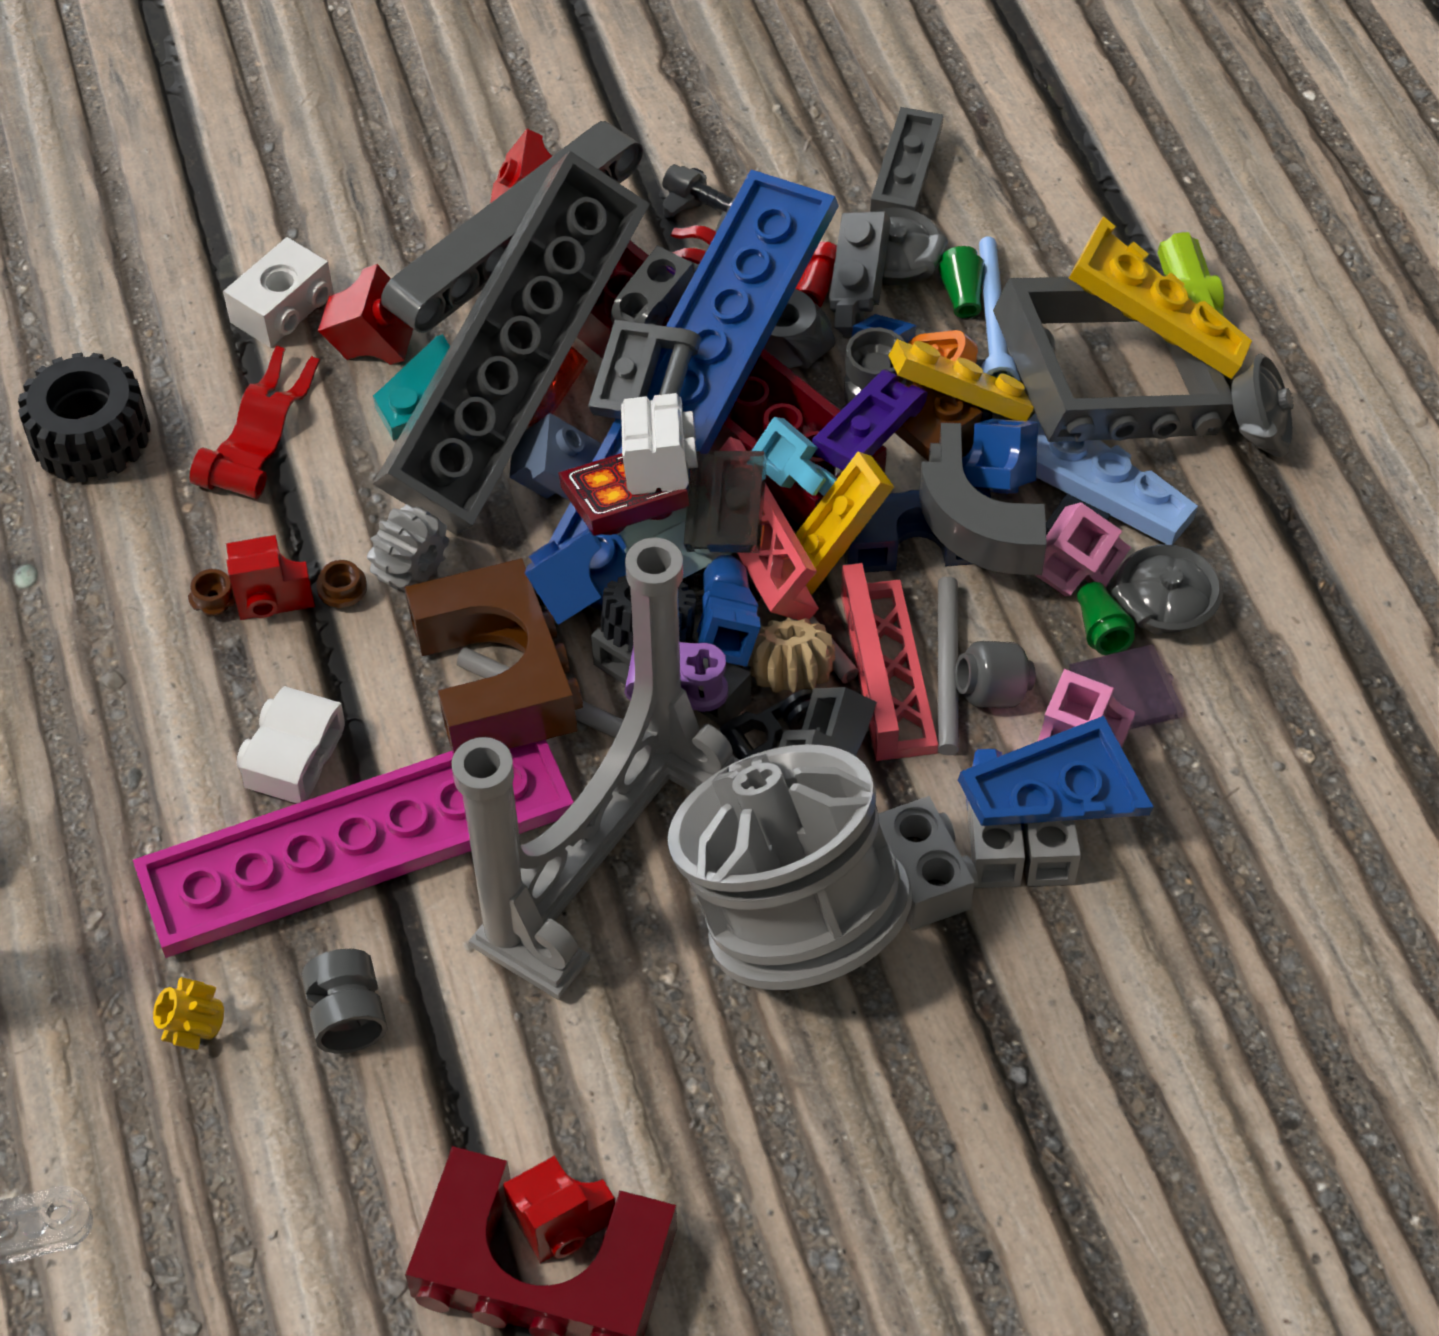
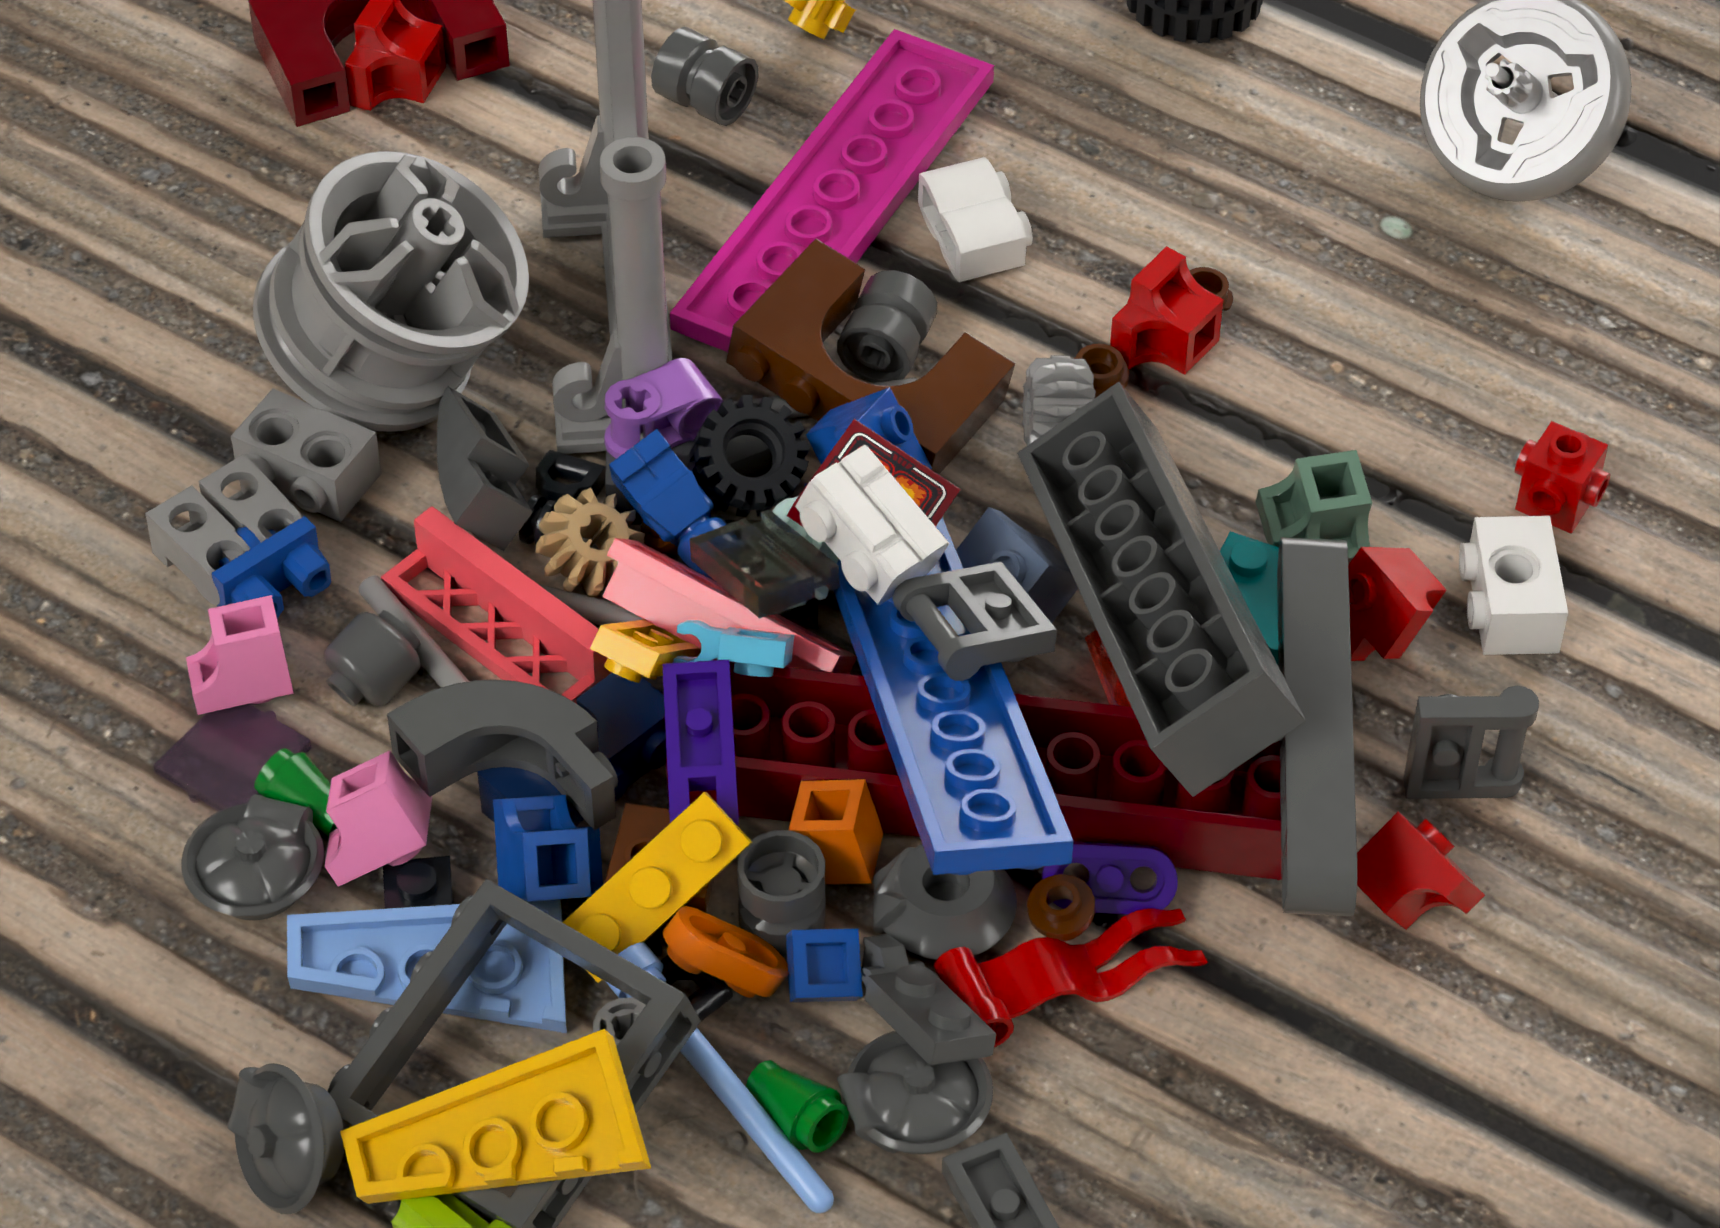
camera: 140 degrees right, 5 degrees down
black tyre [18,353,151,482] -> none
red flag [189,345,320,499] -> none
dark grey leg [611,245,694,326] -> none
dark grey piece [662,164,736,232] -> none
blue wing [958,716,1154,826] -> none
none -> orange brick [788,779,884,884]
none -> dark grey wheel [837,270,937,383]
none -> sand green brick [1255,450,1372,565]
none -> dark grey plate [1403,686,1539,799]
none -> red brick [1515,421,1611,534]

